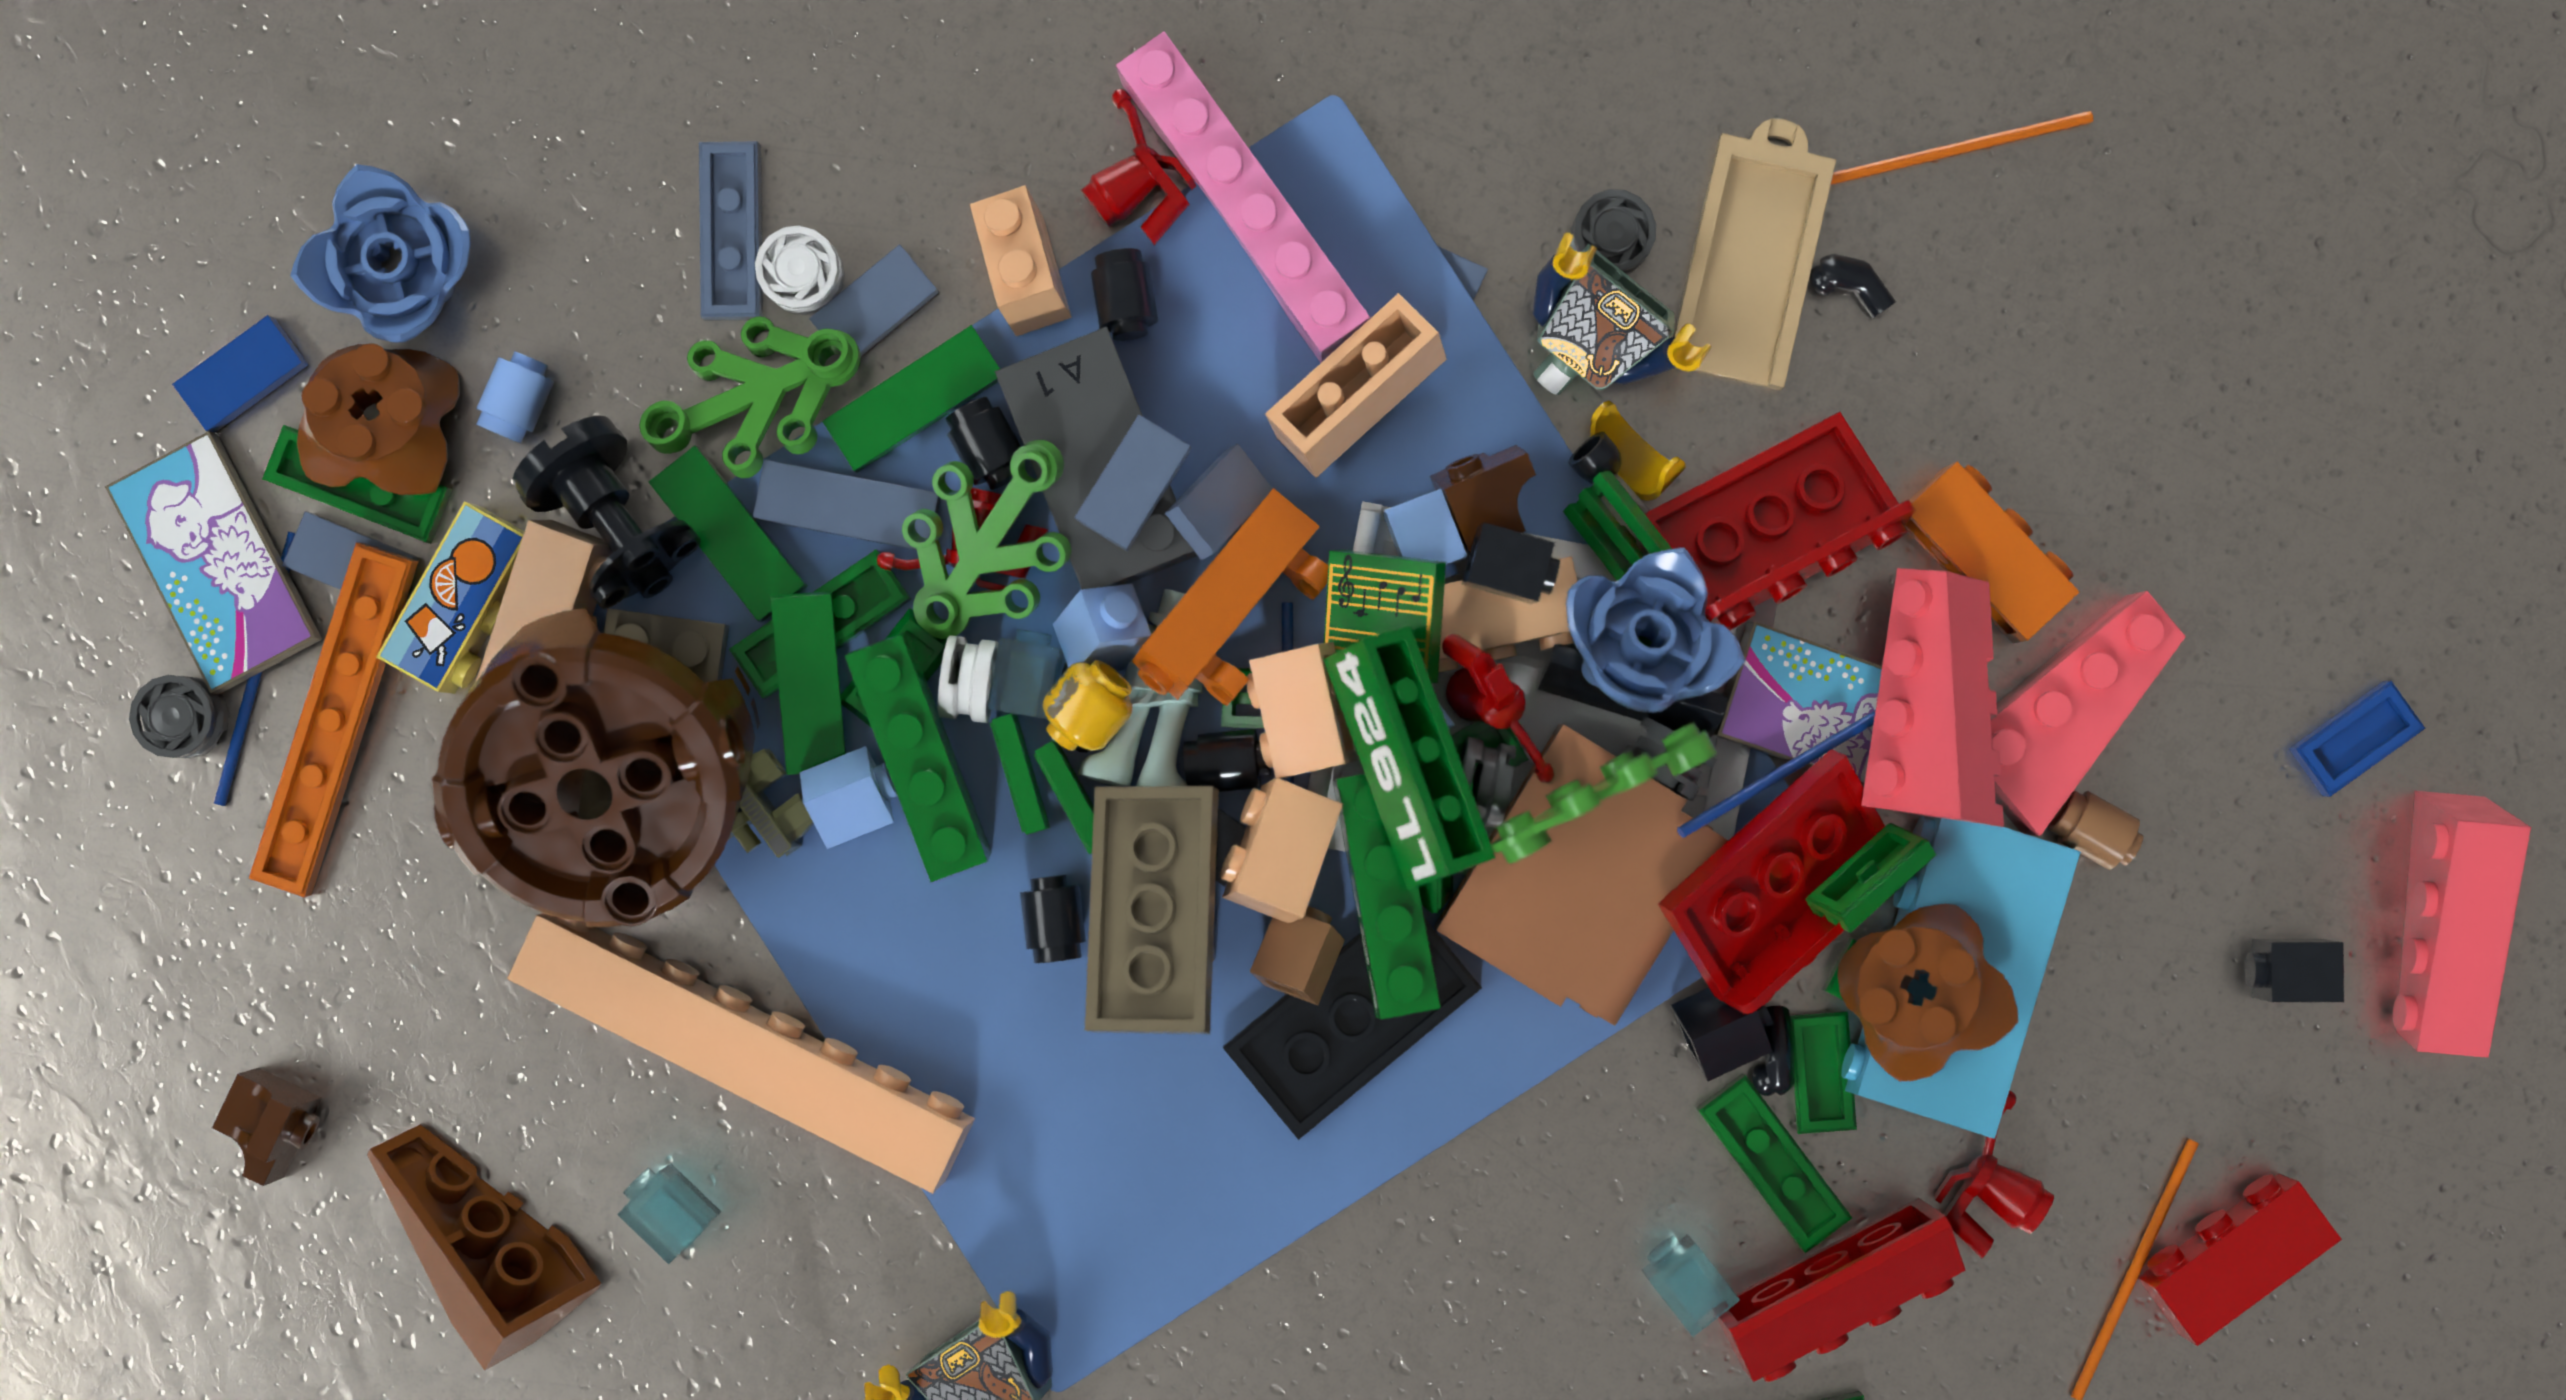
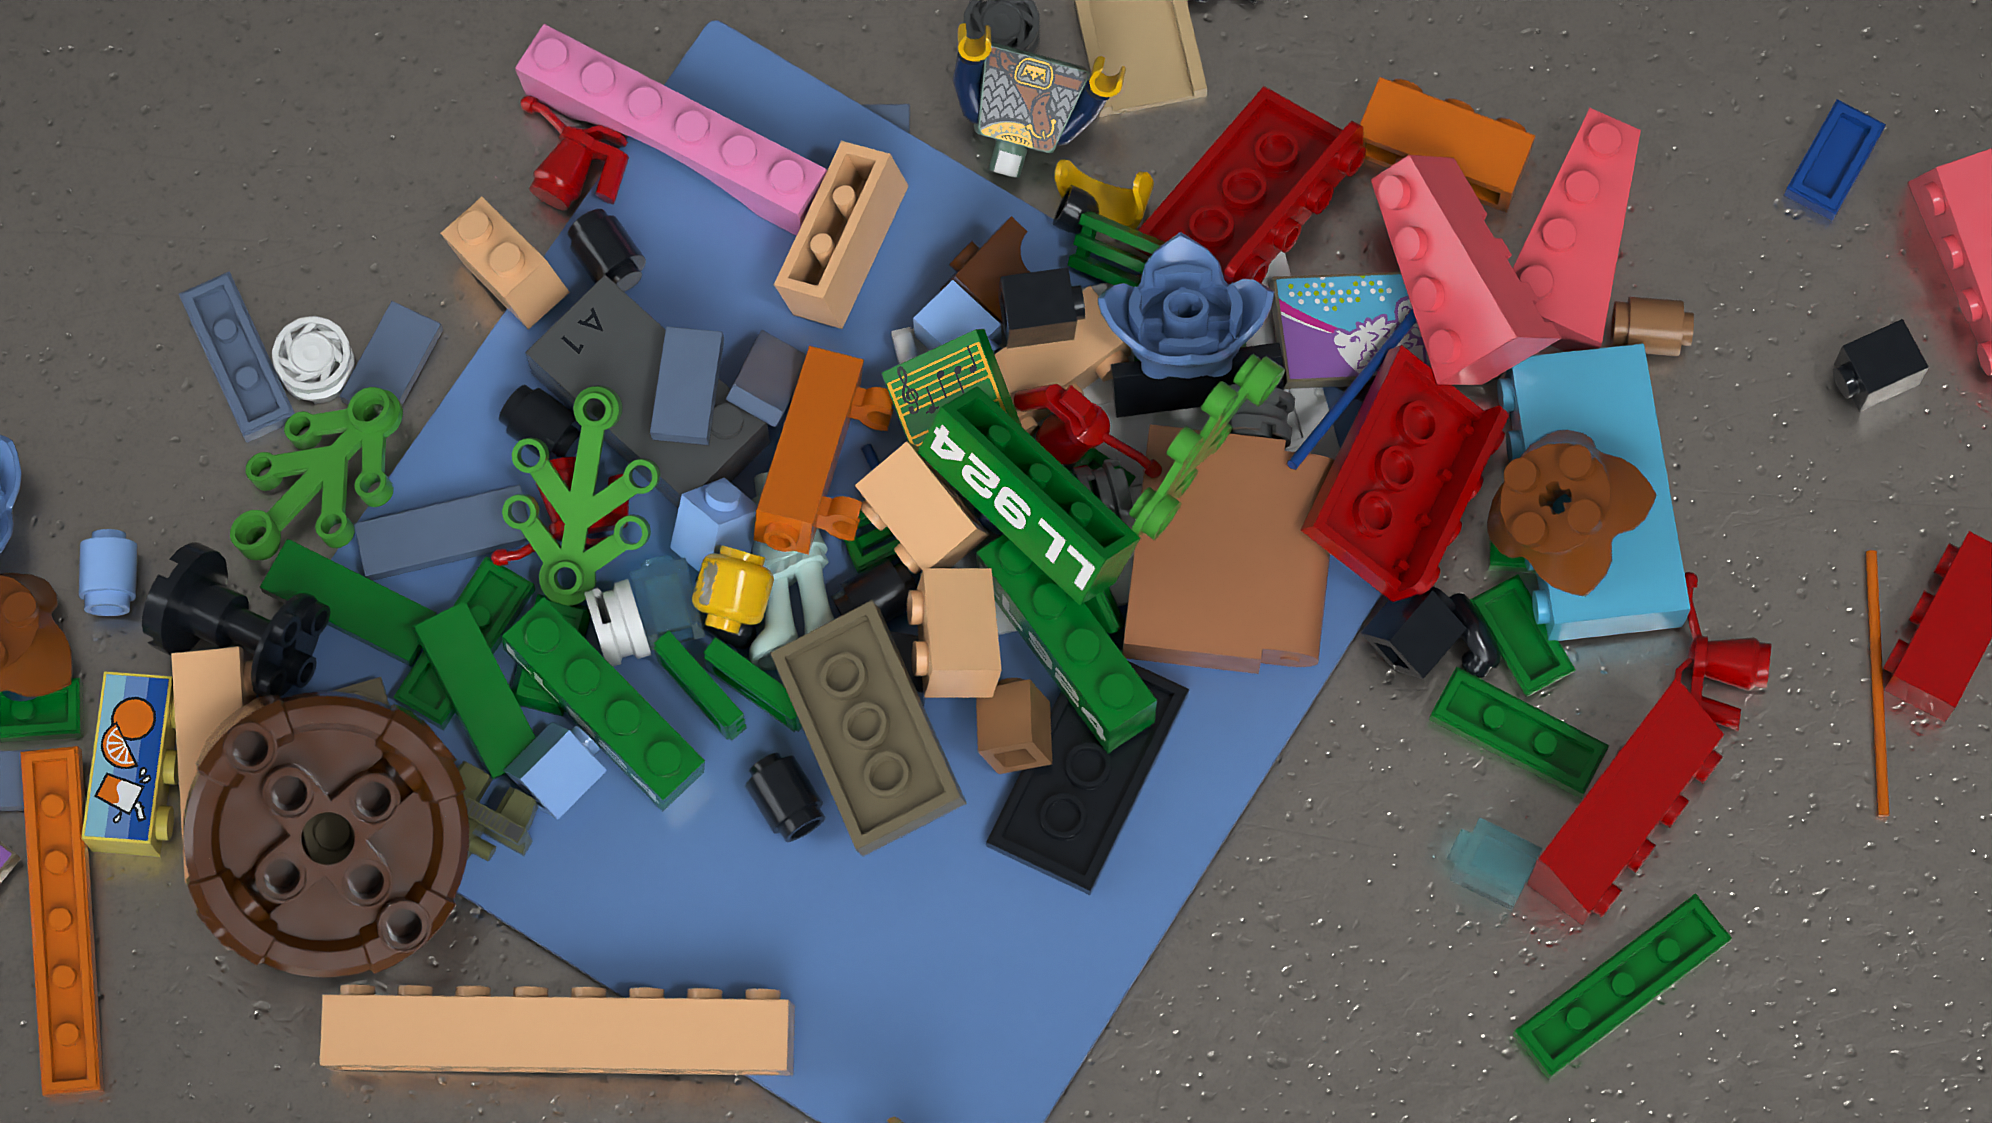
camera: 25 degrees left, 15 degrees down
green tile [822,325,1000,473] -> none
green tile [1805,823,1936,933] -> none

